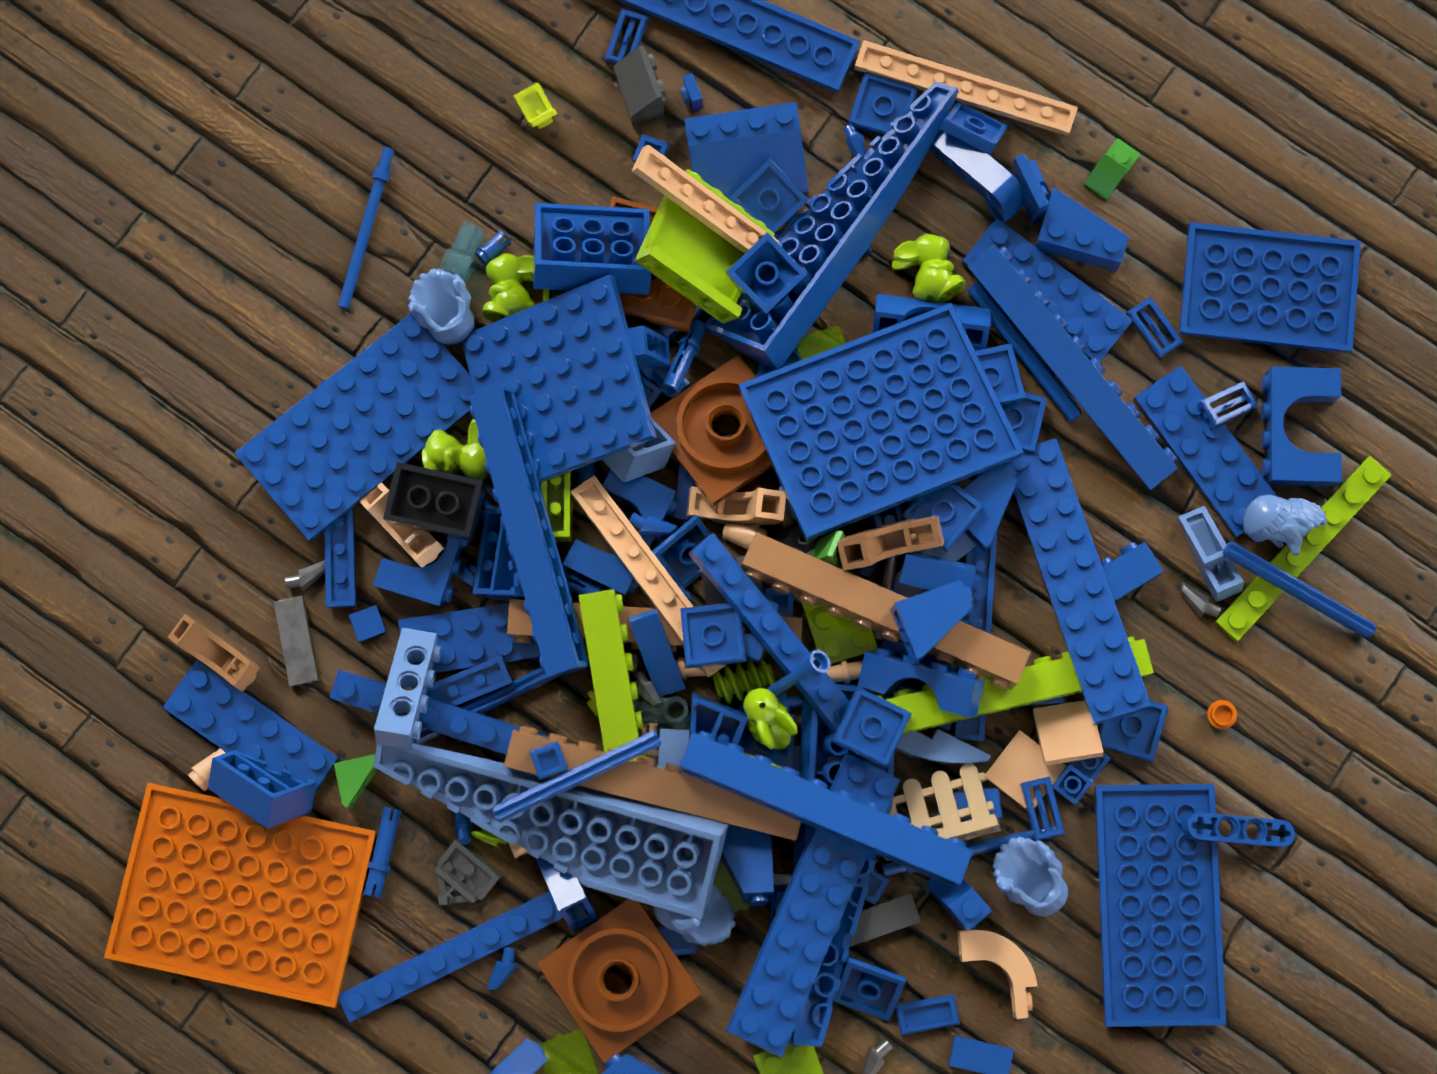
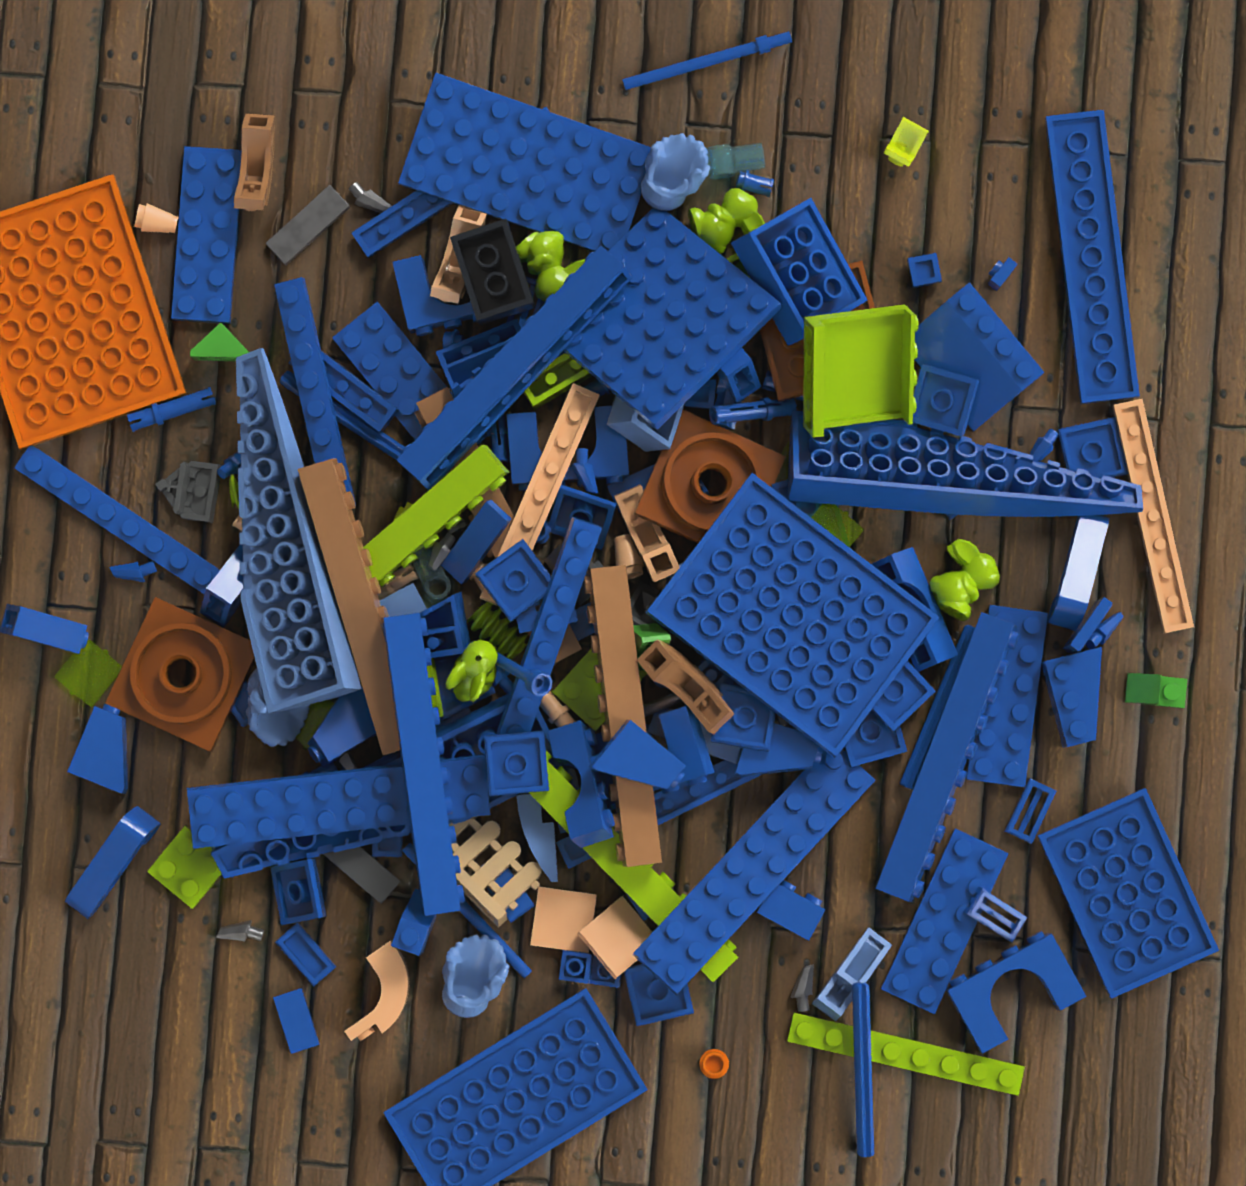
camera: 55 degrees right, 5 degrees up
blue wedge [208,750,317,829] -> none
blue tile [349,605,387,643] -> none
medium blue brick [374,628,442,750] -> none
blue axle [493,731,661,822] -> none
blue tile [529,741,568,780] -> none
blue tile [604,9,648,64] -> none
dark grey slope [613,45,667,126] -> none
light nougat plate [632,145,779,254] -> none
blue slope [726,232,807,314] -> none
blue tile [940,101,1008,154] -> none
blue tile [1020,776,1065,841] -> none
blue beam [1181,812,1295,847] -> none
medium blue hair [1243,495,1327,556] -> none

